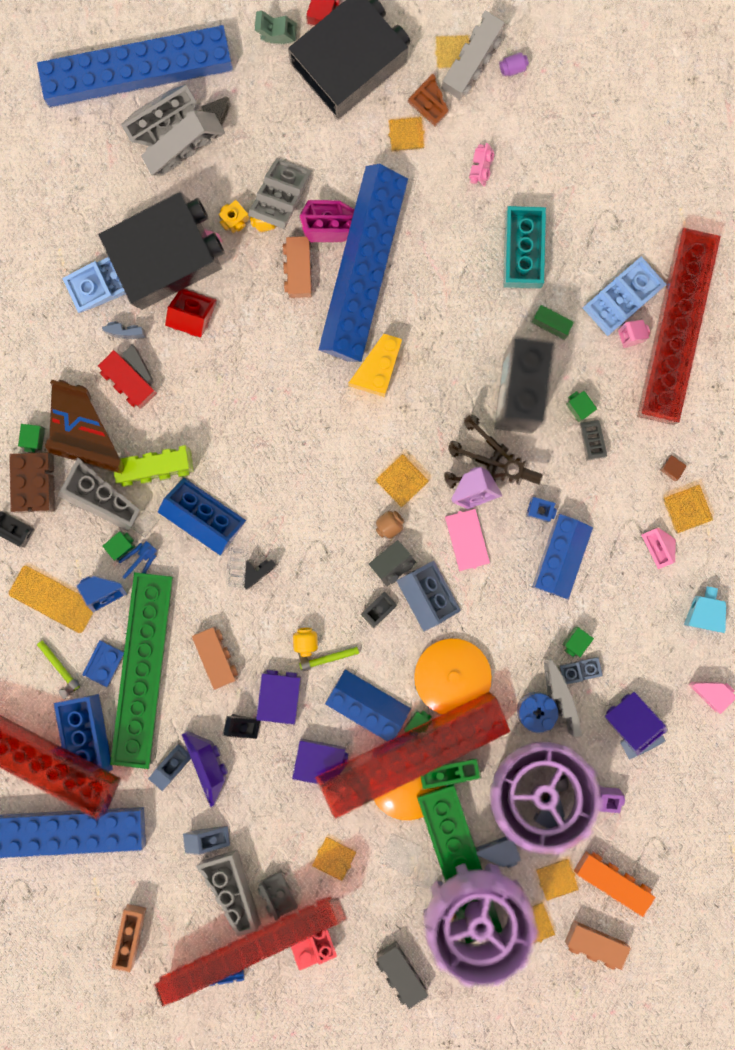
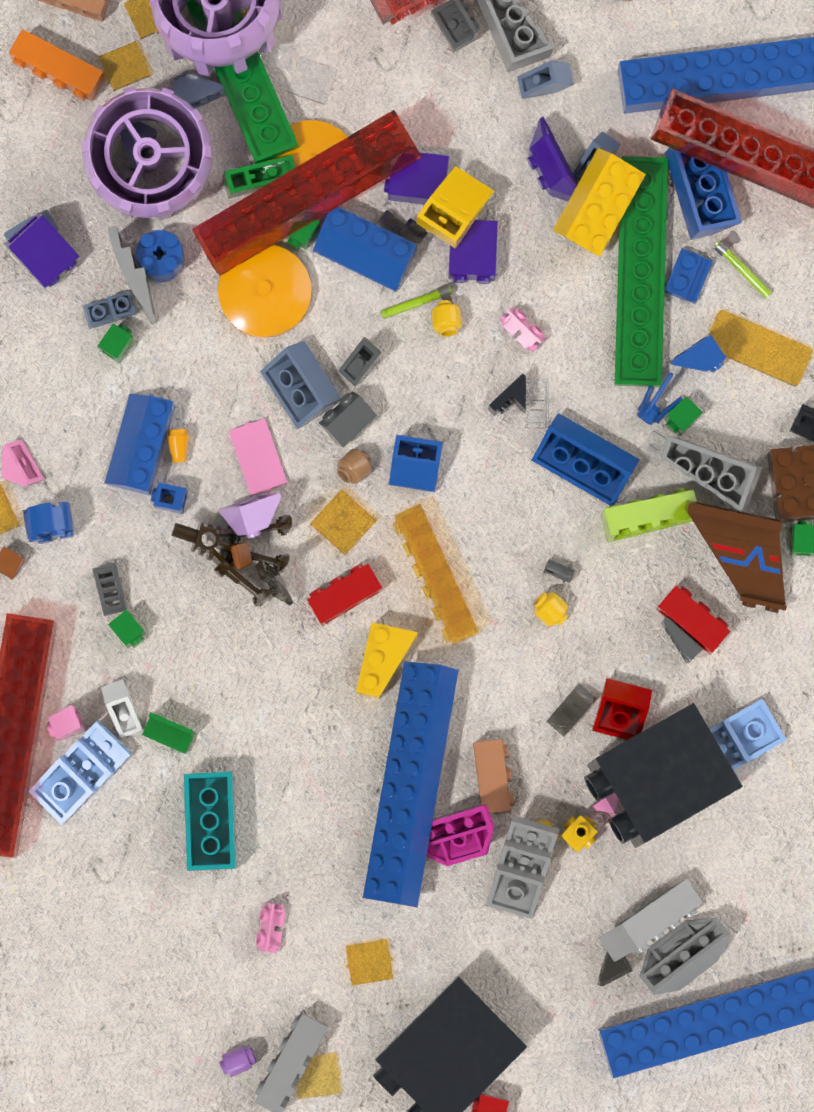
camera: 175 degrees right, 5 degrees down
sand blue slope [102,321,146,339] -> none
nougat brick [192,627,239,690] -> none
black slope [223,714,260,739] -> none
sand green brick [255,10,297,44] -> none
clear yellow piece [312,836,356,881] -> none
dark orange wing [408,73,449,127] -> none
black brick [494,337,555,434] -> none
medium lavender brick [599,785,625,813] -> none
none -> blue brick [23,502,74,544]
none -> white slope [101,679,143,739]
none -> light orange cone [166,429,189,463]
none -> dark orange slope [230,542,252,569]
none -> clear smoke slope [255,559,293,606]
none -> red brick [307,563,383,626]
none -> clear smoke slope [375,210,428,243]
none -> blue slope [389,434,443,493]
none -> clear yellow brick [392,504,479,646]
none -> yellow slope [417,166,495,249]
none -> bright pink hinge [500,308,546,352]
none -> yellow head [533,592,568,627]
none -> dark grey pin [543,559,575,583]
none -> clear smoke slope [546,683,597,737]
none -> yellow brick [552,148,646,257]

